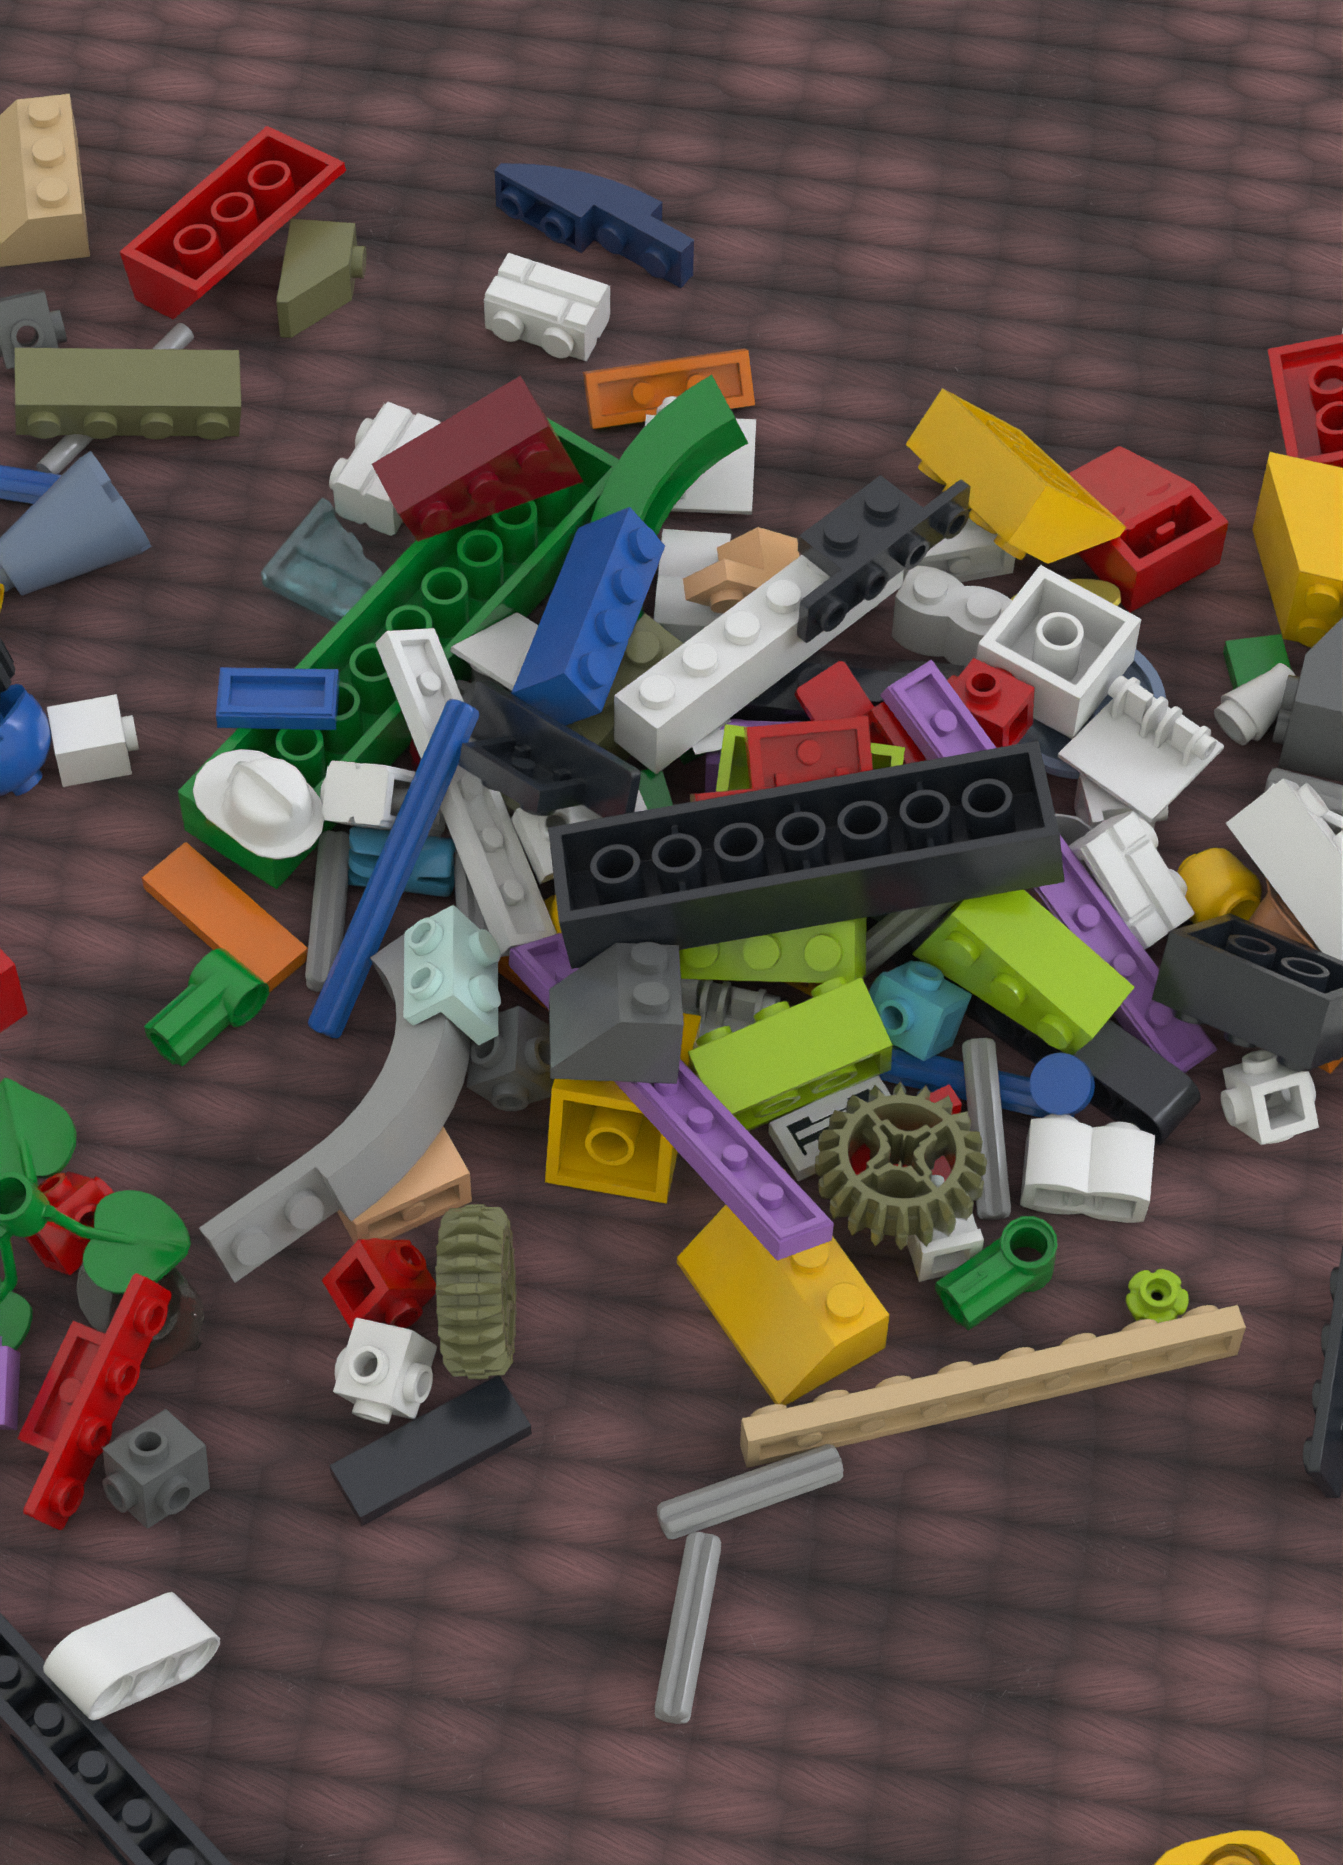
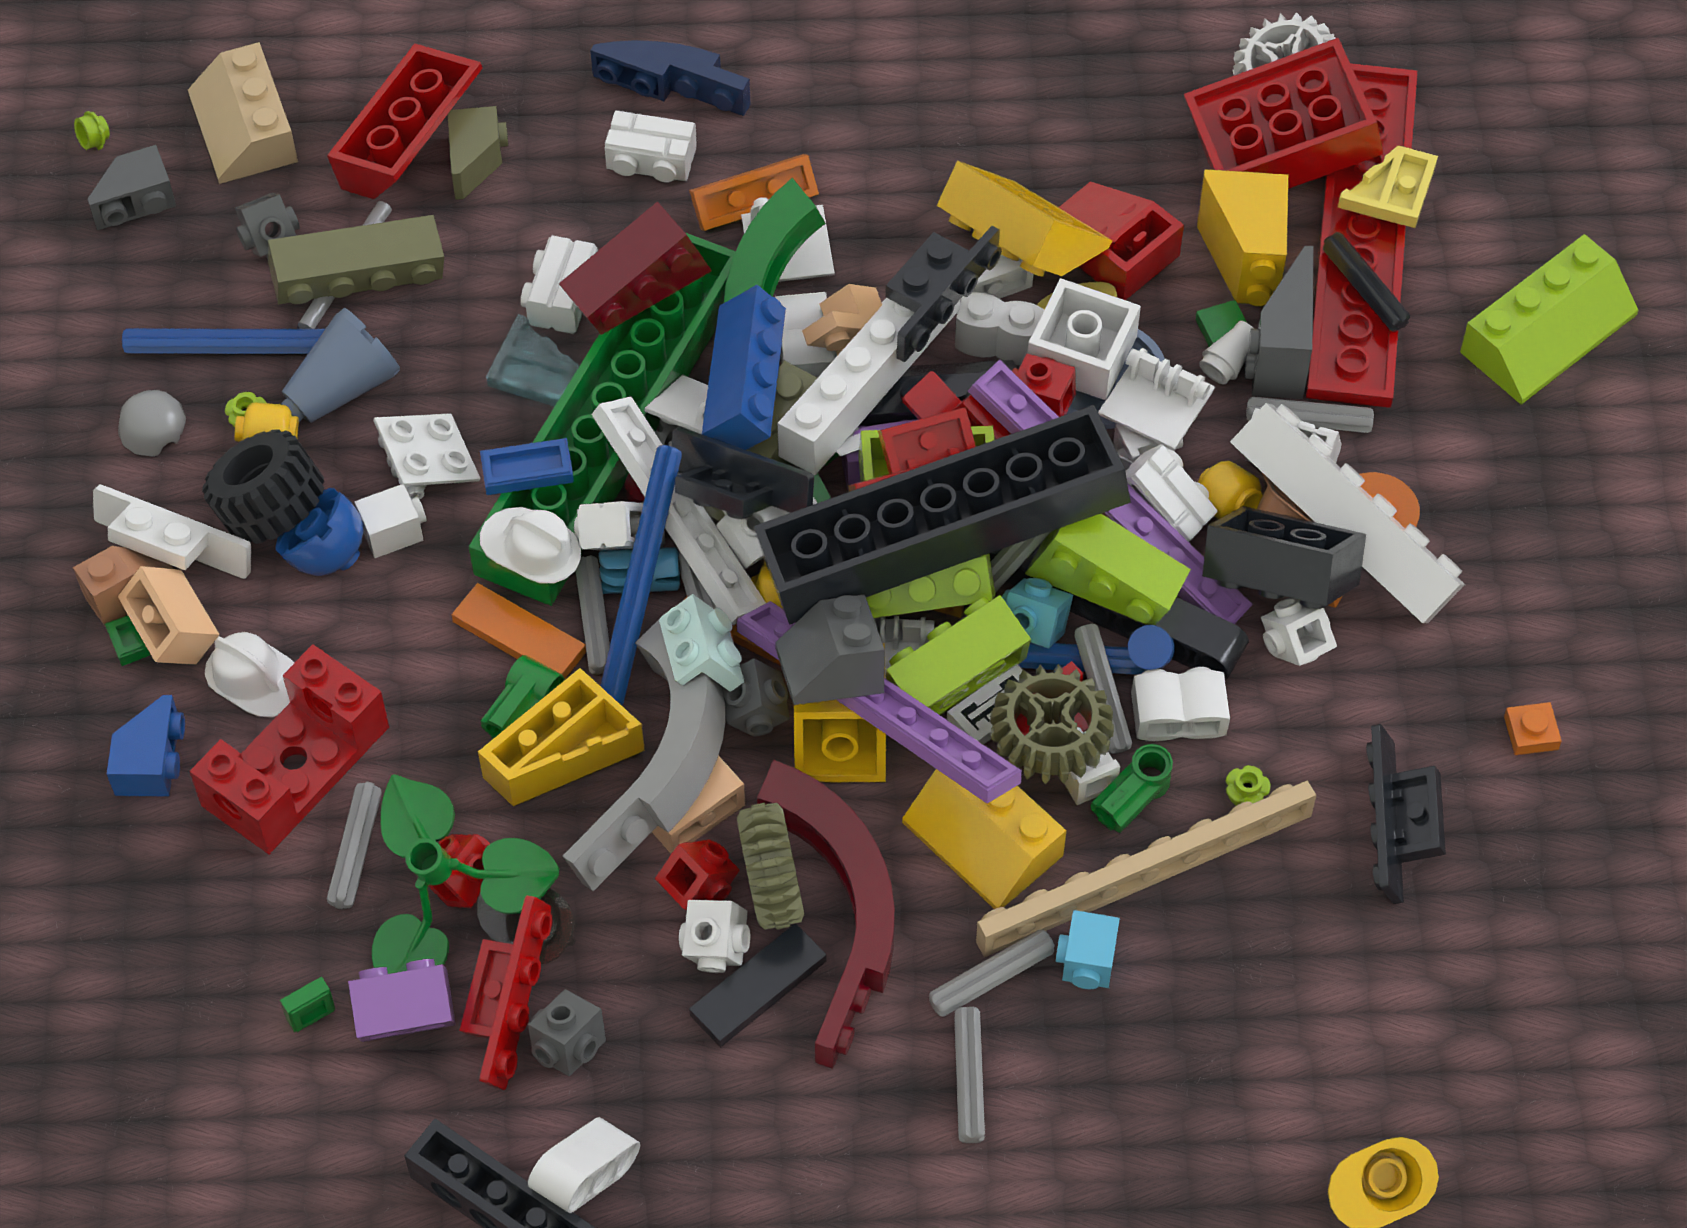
camera: 10 degrees left, 0 degrees up
none -> white hinge [373,414,481,500]
none -> yellow wedge [478,668,645,806]
none -> dark red arch [757,760,894,1069]
none -> medium azure brick [1055,910,1120,989]

